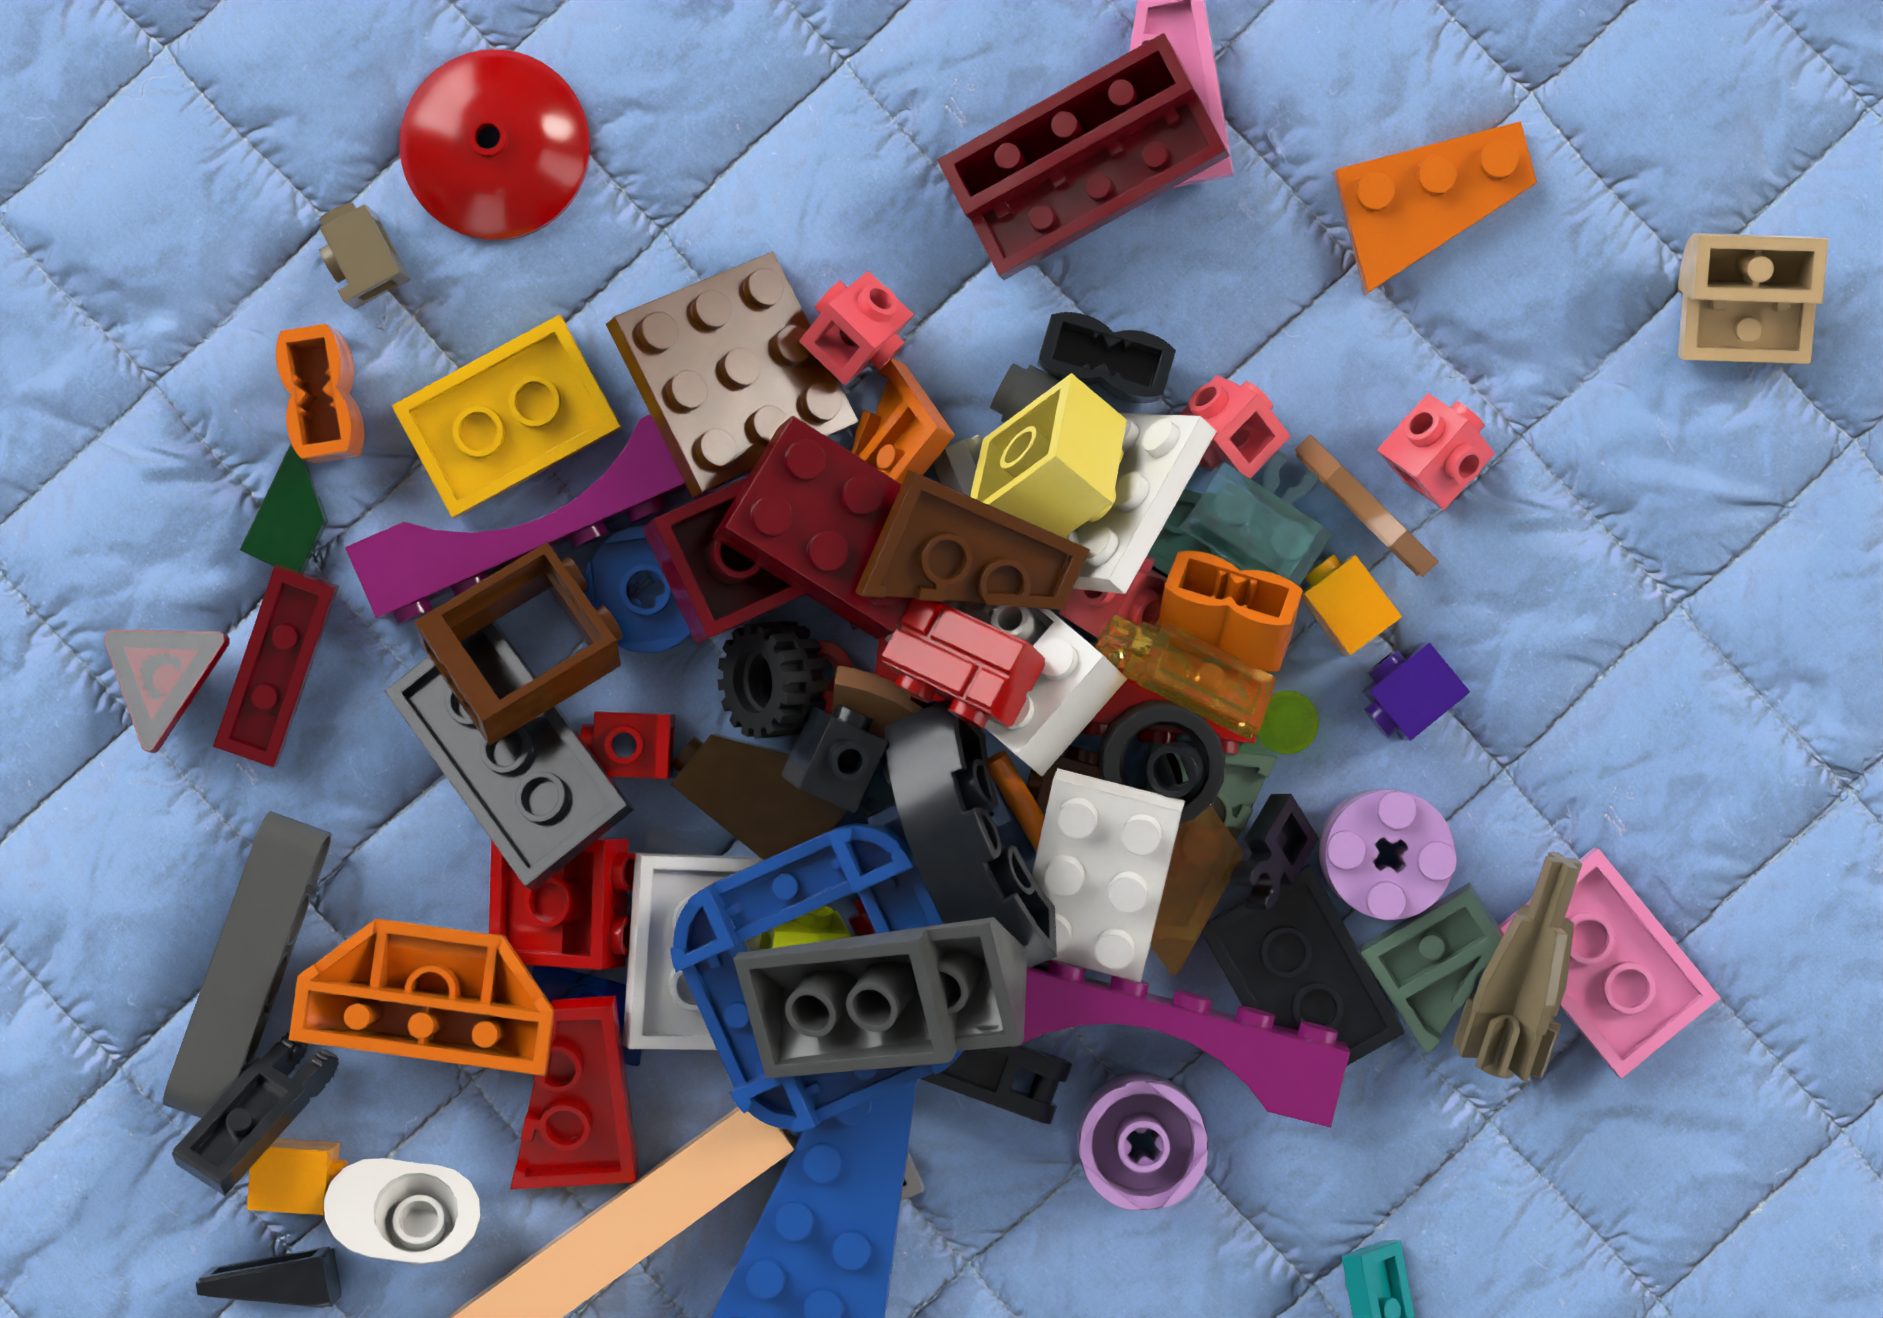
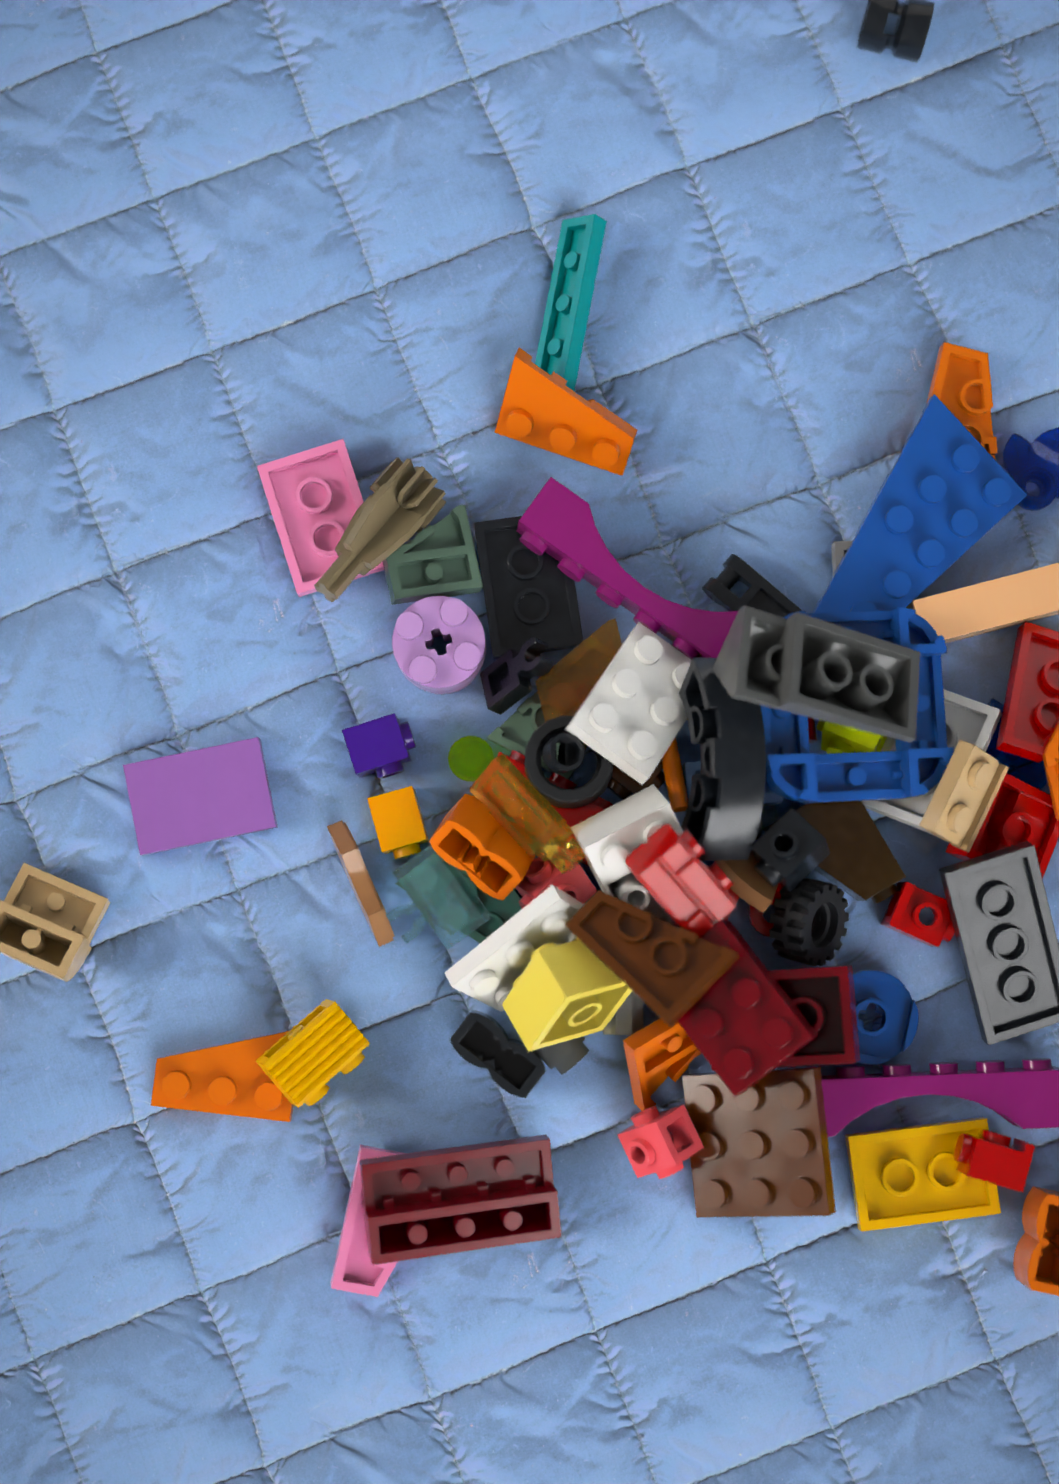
camera: 155 degrees left, 5 degrees down
dark tan brick [319,203,411,309] -> none
red dish [399,49,591,241] -> none
reddish brown window [414,542,623,746] -> none
lavender brick [1076,1072,1208,1211] -> none
coral brick [1179,375,1291,482] -> none
coral brick [1377,393,1495,510] -> none
none -> medium lavender tile [123,737,278,855]
none -> yellow brick [256,999,370,1108]
none -> orange wing [495,348,638,476]
none -> tan plate [919,740,1009,853]
none -> red brick [954,1129,1035,1193]

